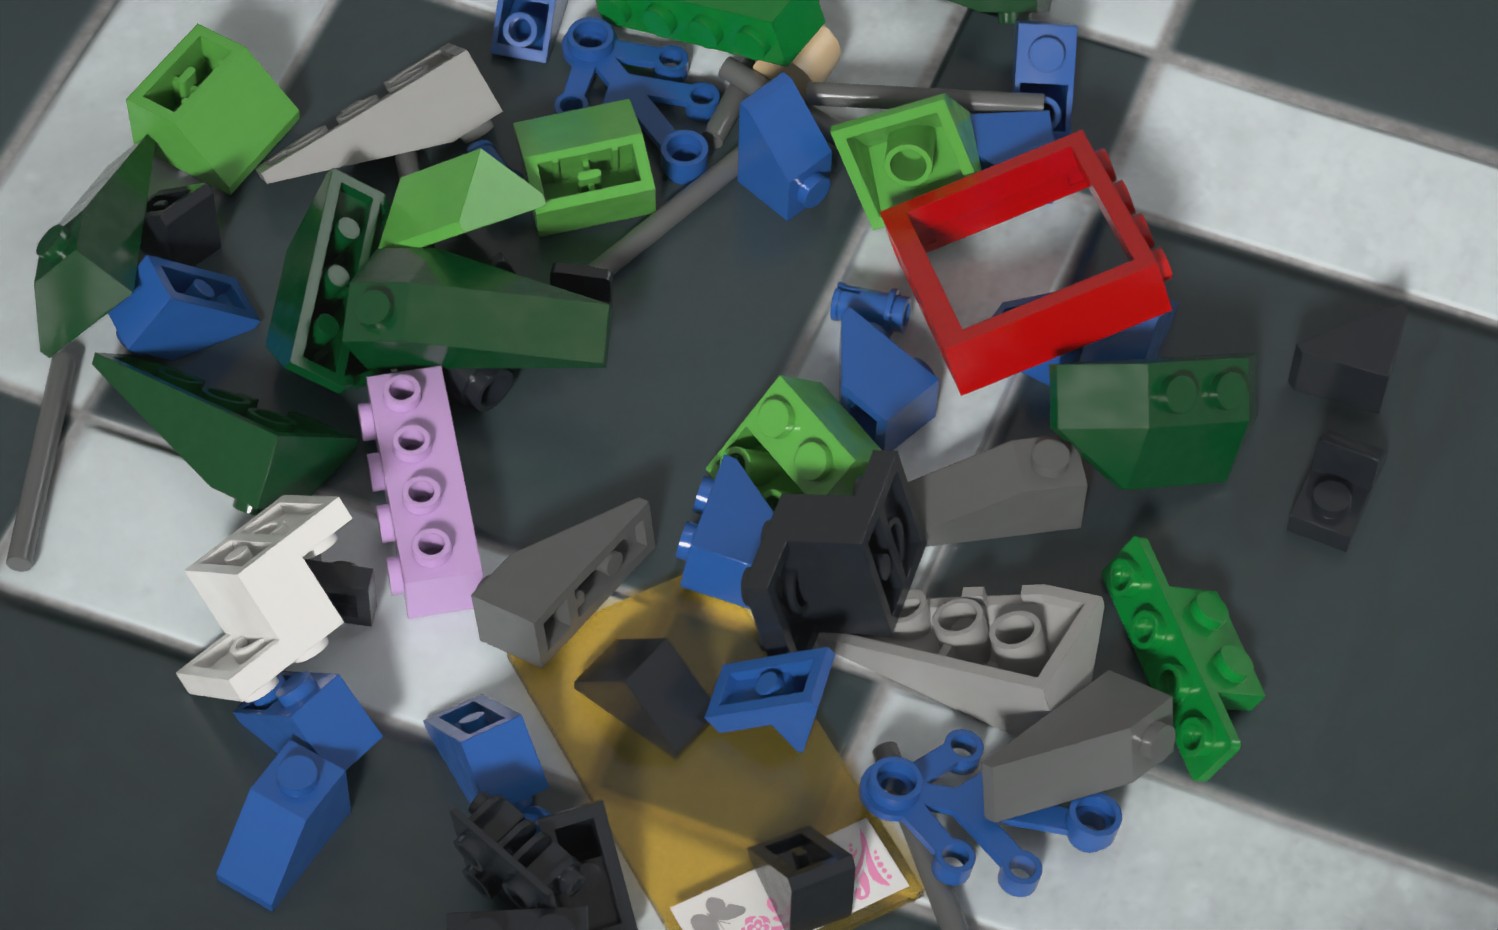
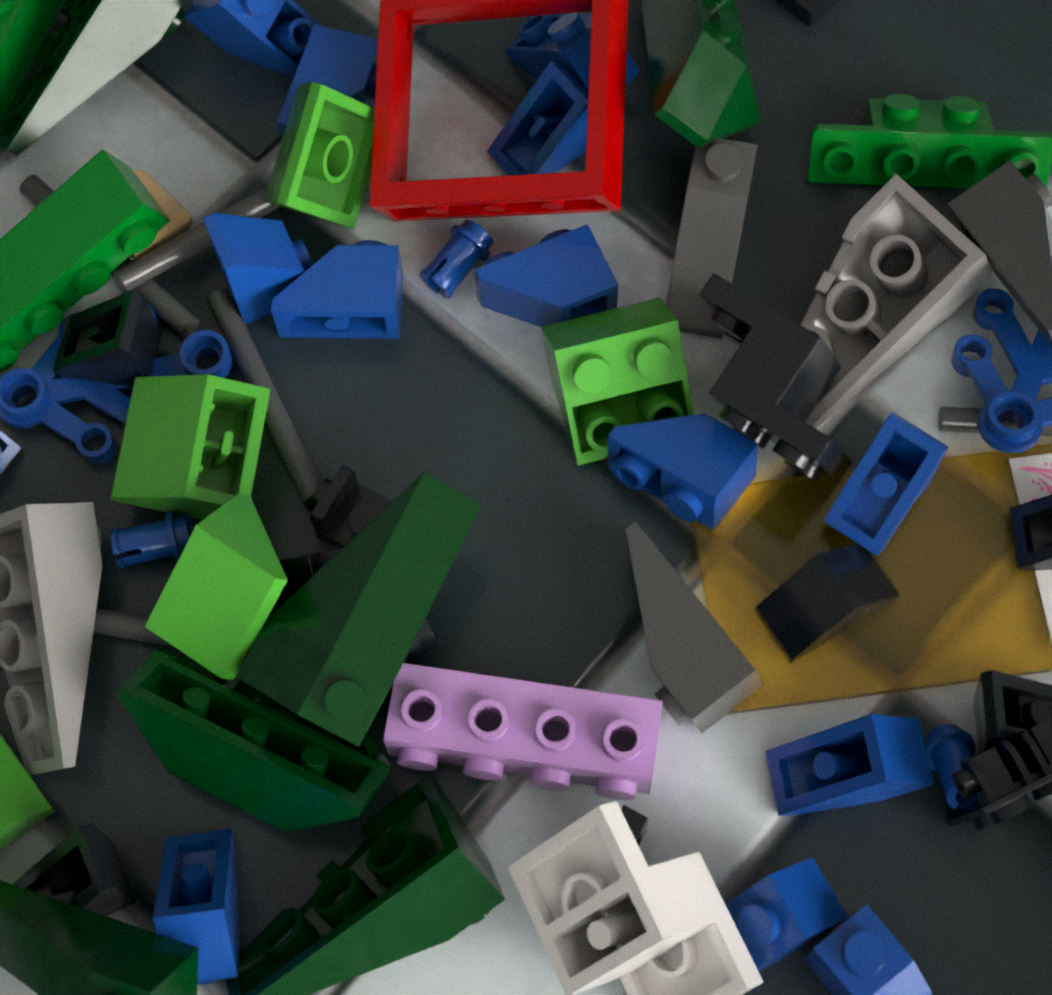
camera: 65 degrees left, 15 degrees up
dark grey bar [806,81,1044,114] -> none
none -> black slope [52,290,161,387]
none -> blue slope [271,240,403,339]

